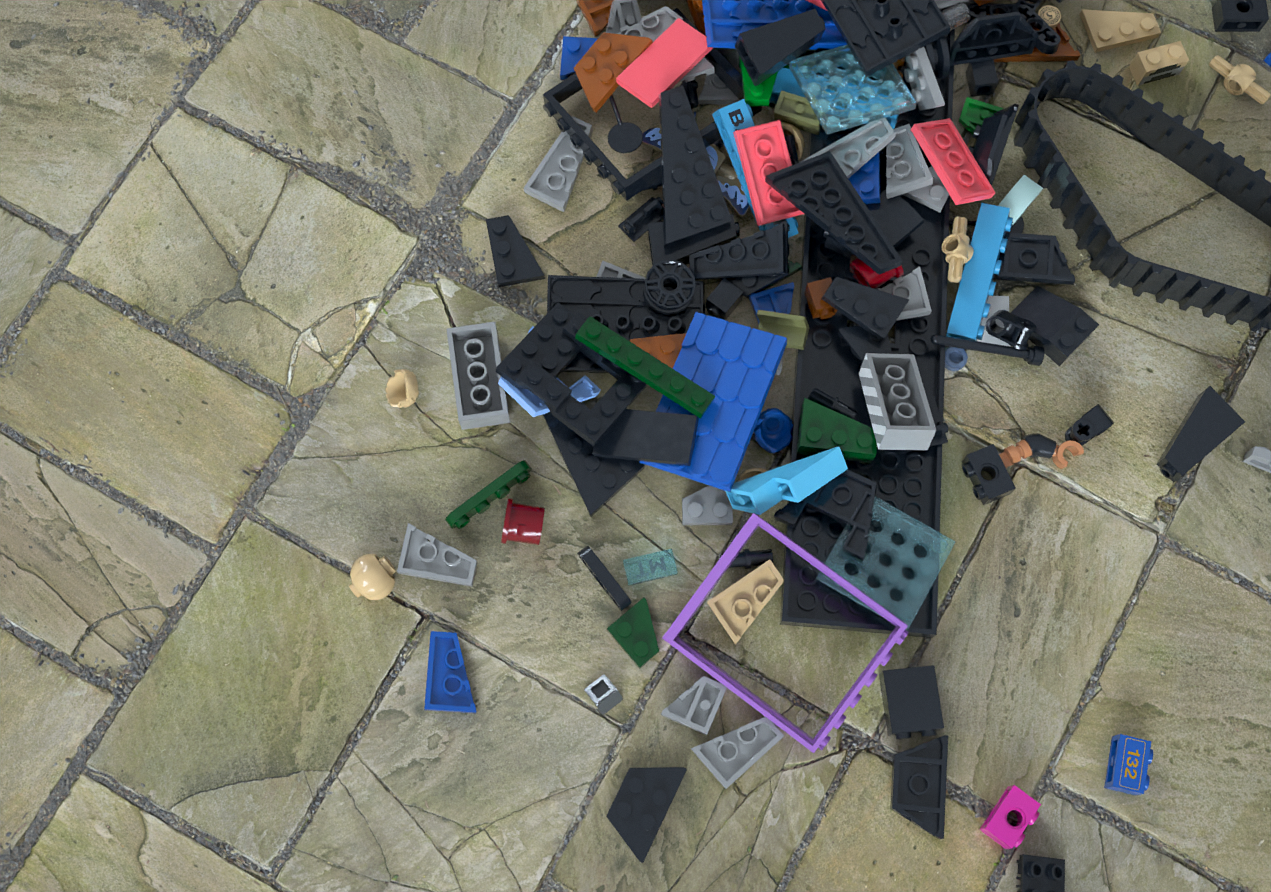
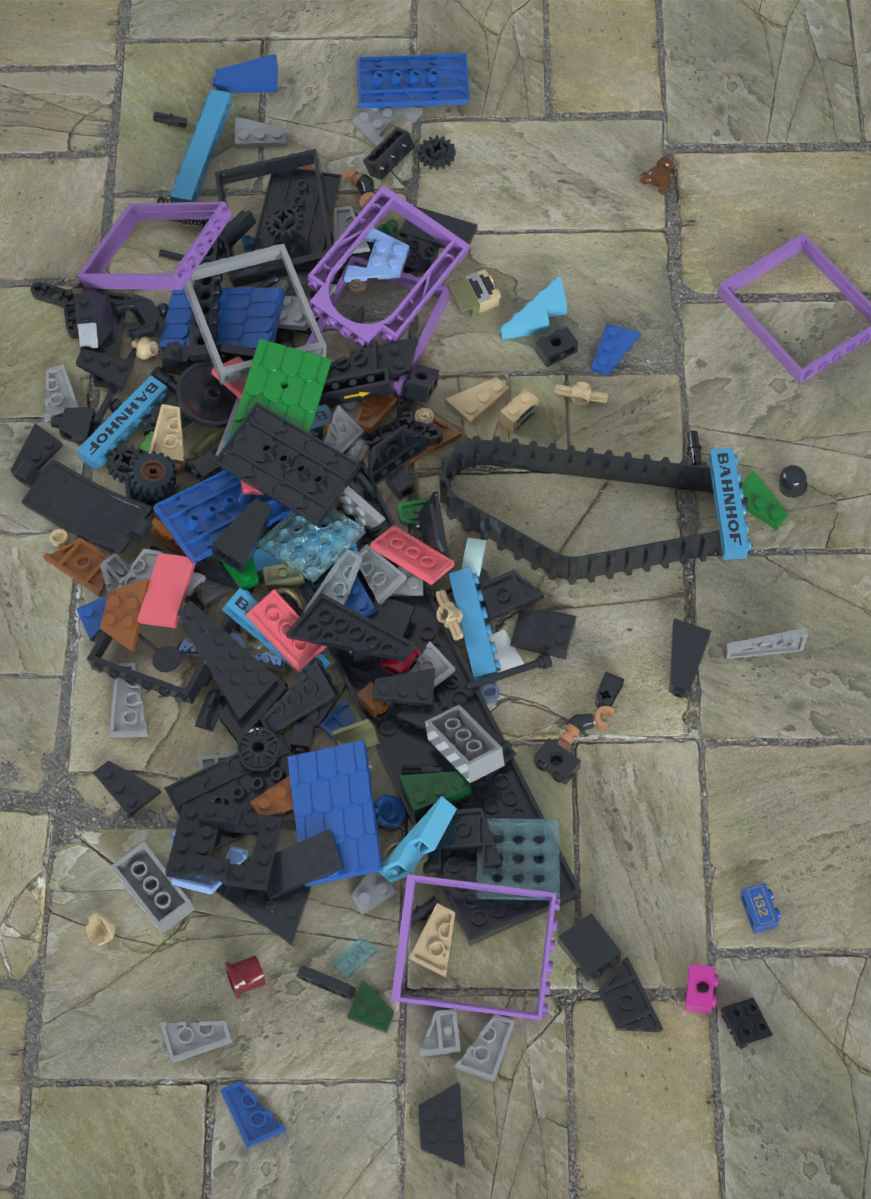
camera: 25 degrees left, 10 degrees down
tan plant [349,554,396,600] -> none
dark green plate [445,460,532,529] -> none
dark green plate [575,316,715,419] -> none
dark grey slope [584,674,623,714] -> none
black piece [985,310,1037,350] -> none

